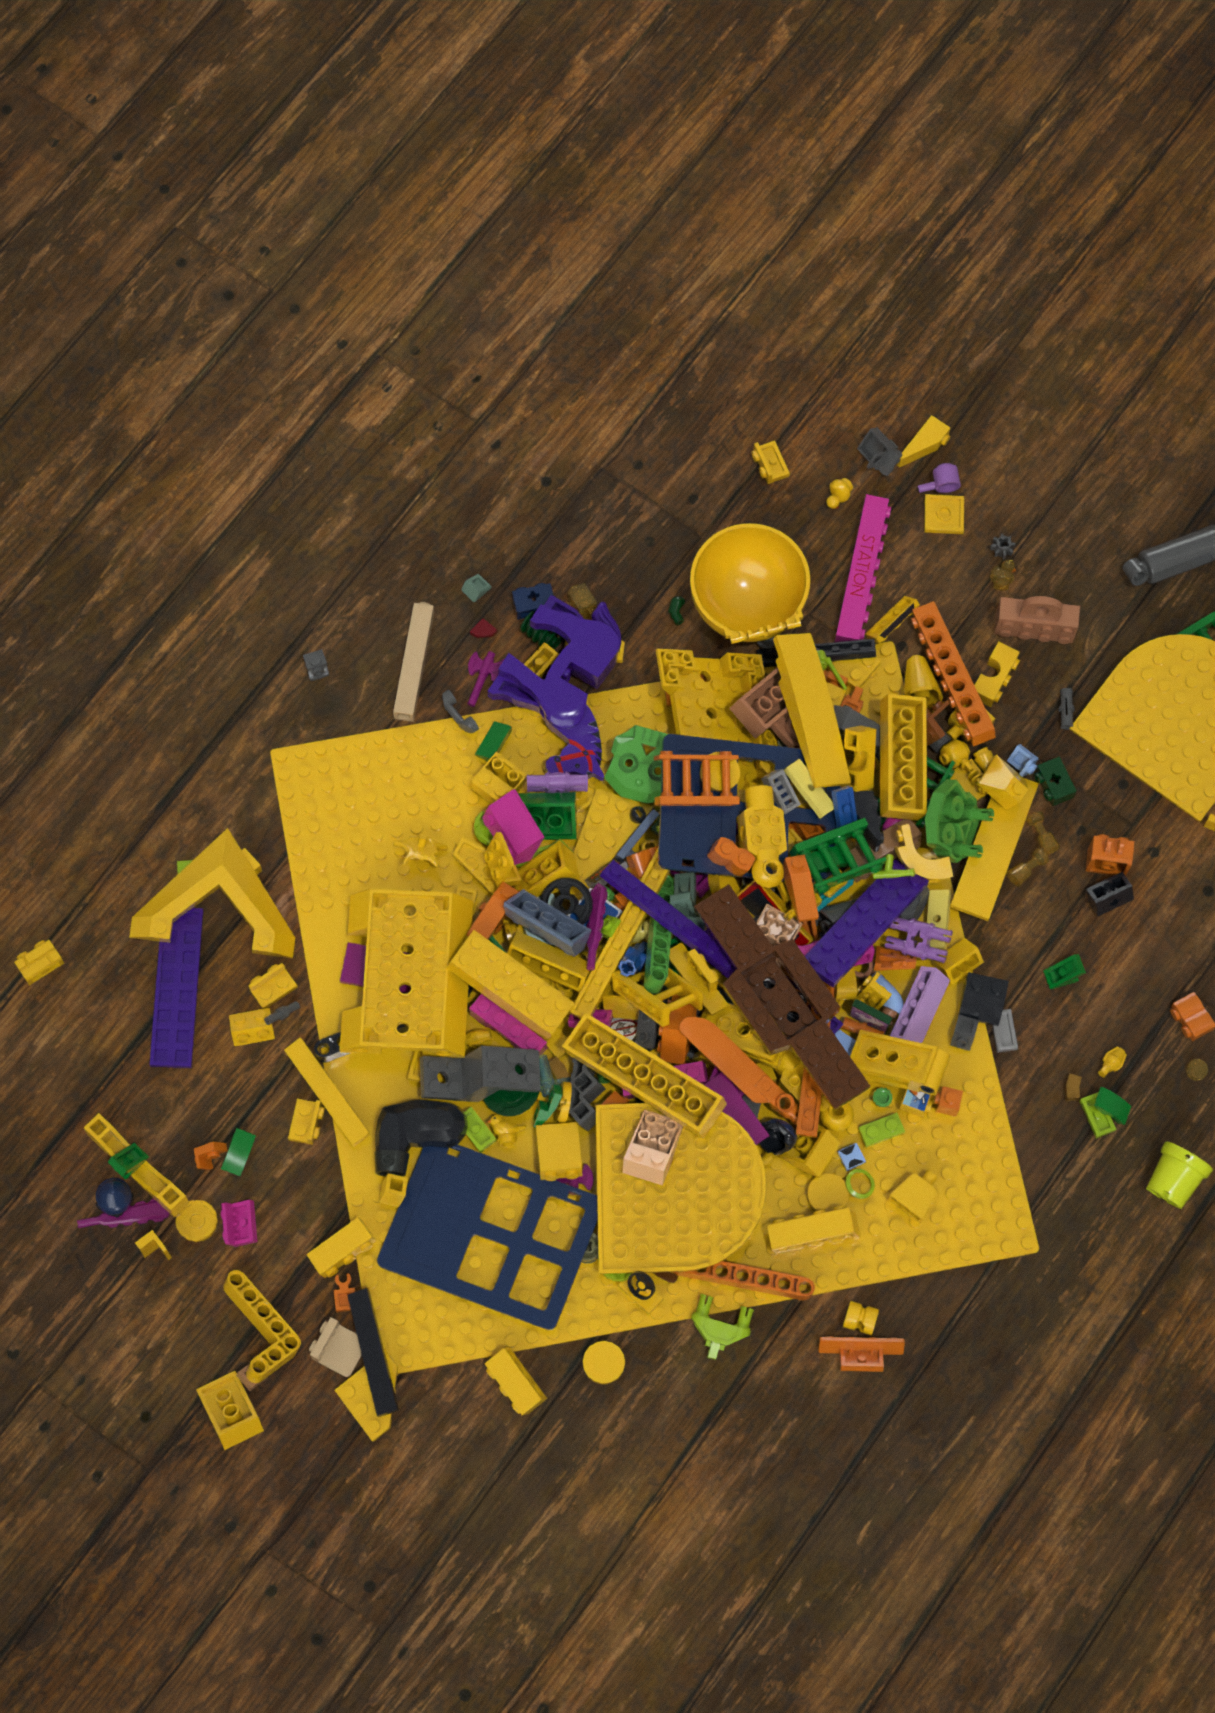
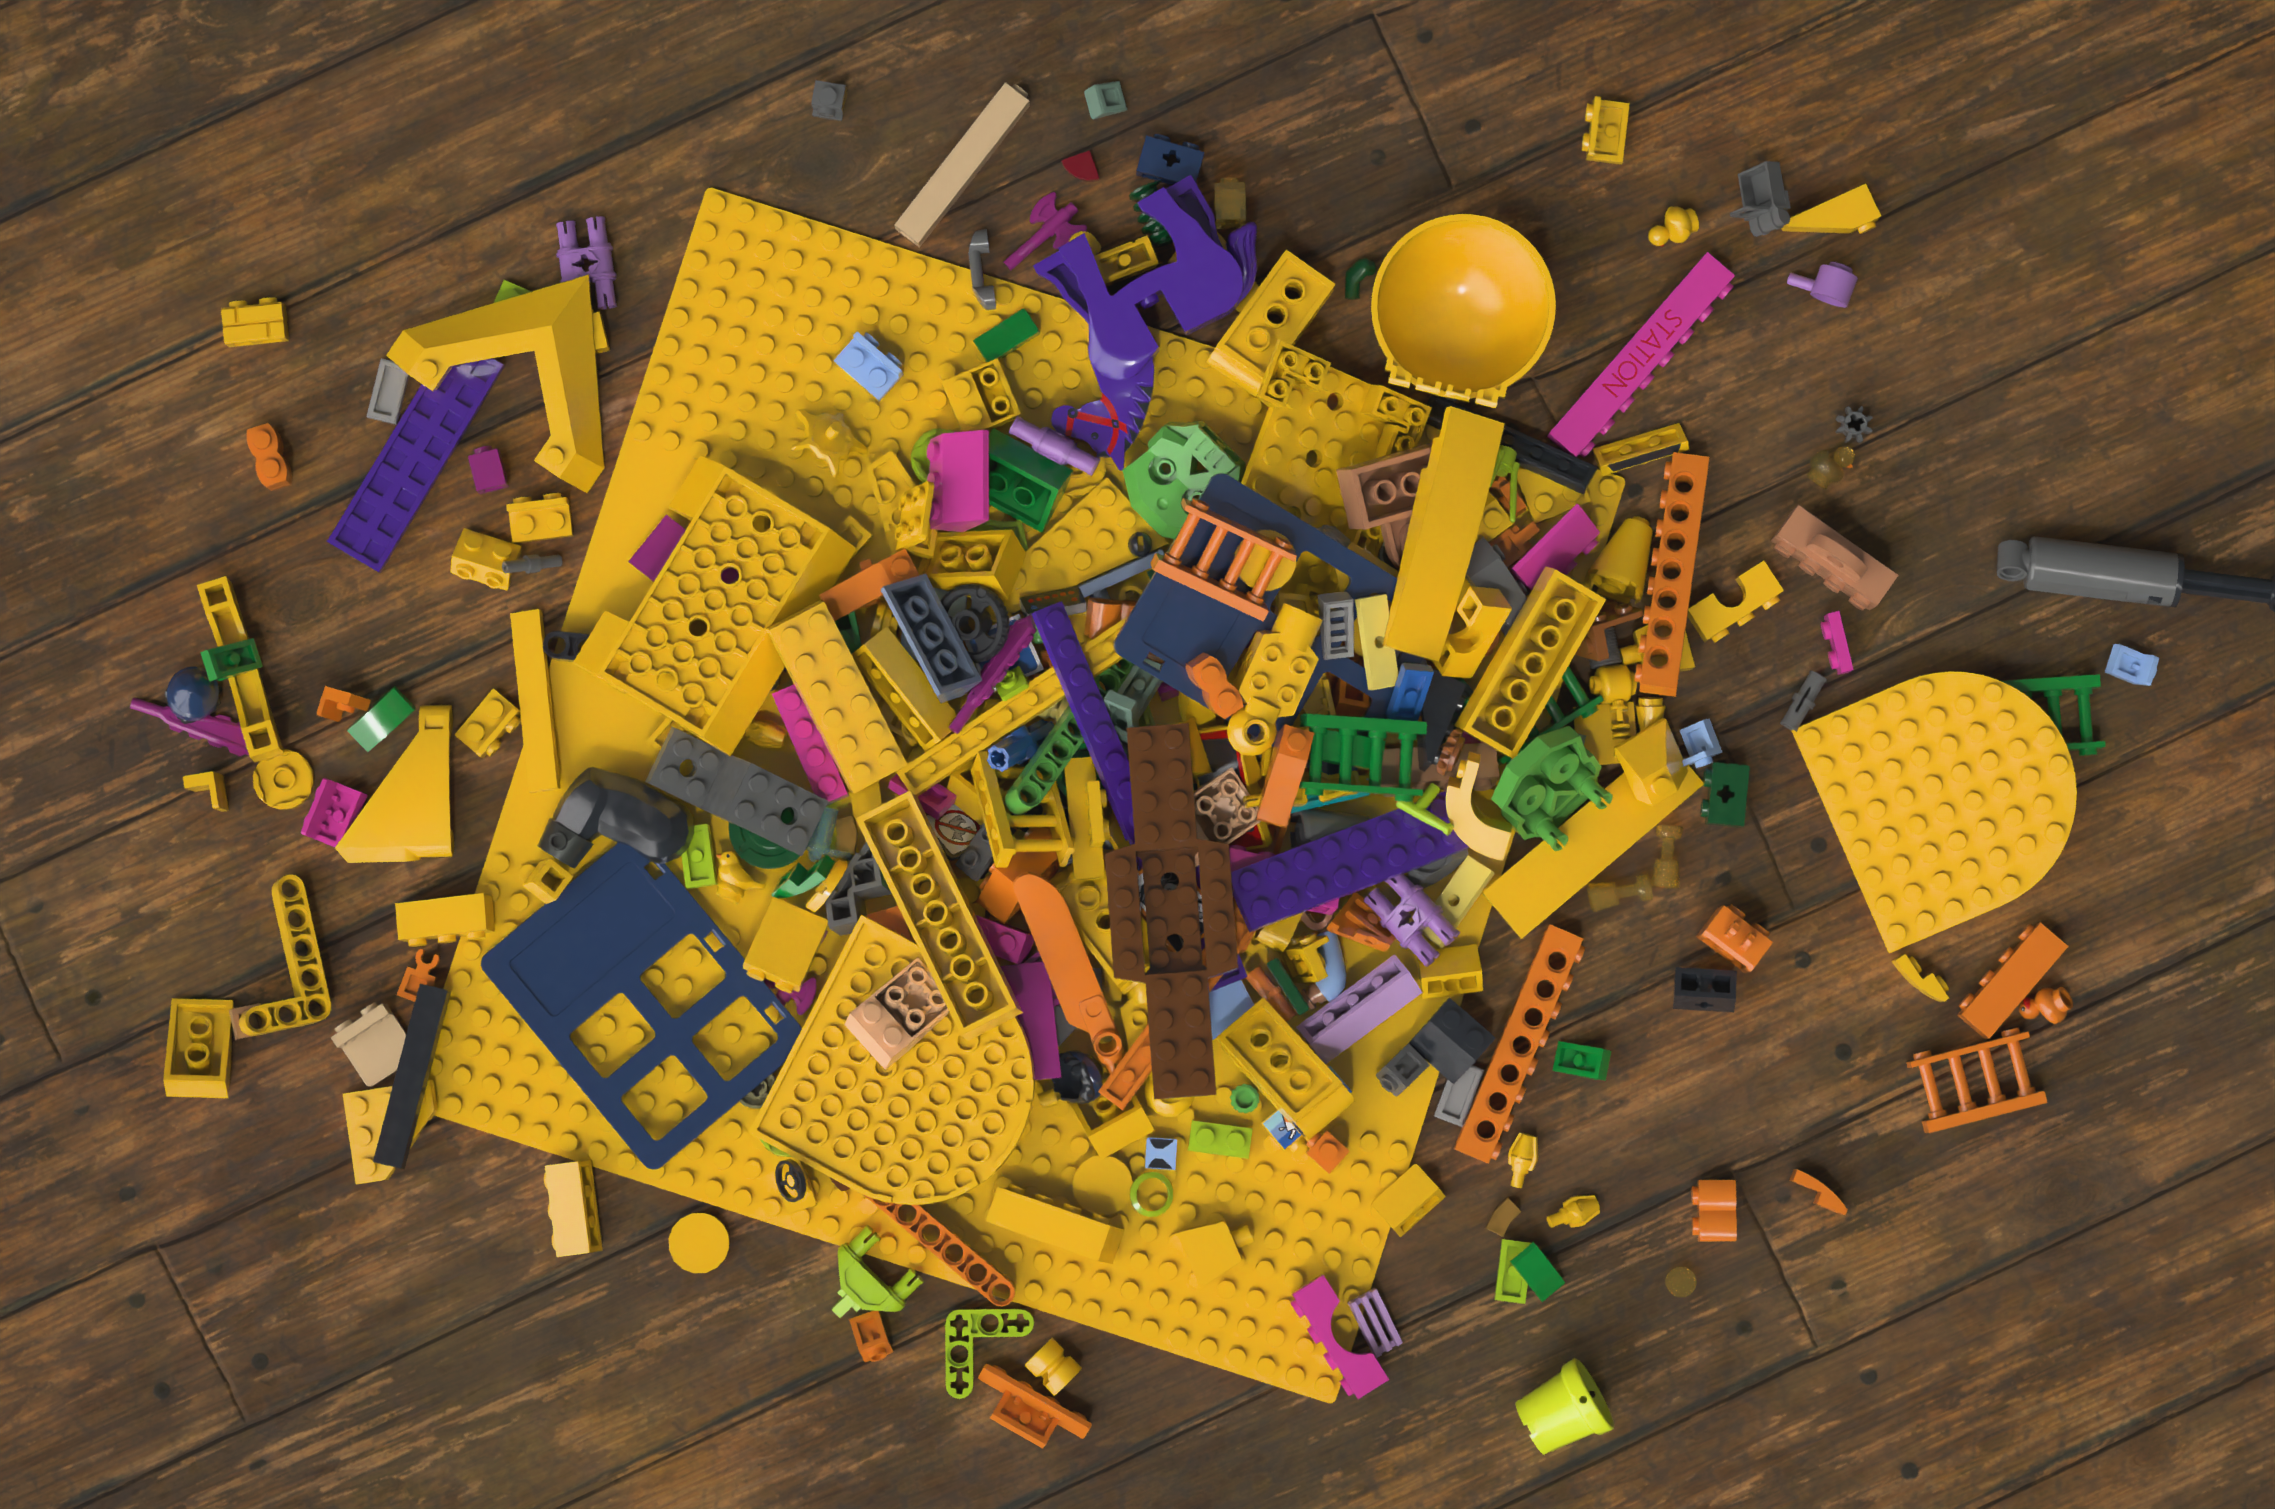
camera: 30 degrees right, 15 degrees up
yellow tile [924,494,964,534] -> none
none -> orange brick [247,423,293,491]
none -> yellow panel [335,705,454,863]
none -> light grey tile [366,358,410,425]
none -> magenta brick [468,446,509,494]
none -> medium lavender pin [556,216,617,309]
none -> light blue bracket [834,331,904,402]
none -> orange bracket [849,1311,893,1362]
none -> lime beam [945,1309,1034,1399]
none -> yellow hinge [1206,250,1336,397]
none -> dark pink arch [1290,1274,1389,1399]
none -> lavender tile [1348,1288,1403,1358]
none -> yellow panel [1372,1164,1446,1238]
none -> dark orange gear [1436,728,1466,776]
none -> orange brick [1453,924,1586,1164]
none -> yellow piece [1508,1132,1538,1188]
none -> dark pink slope [1510,504,1600,595]
none -> dark pink plate [1821,611,1853,675]

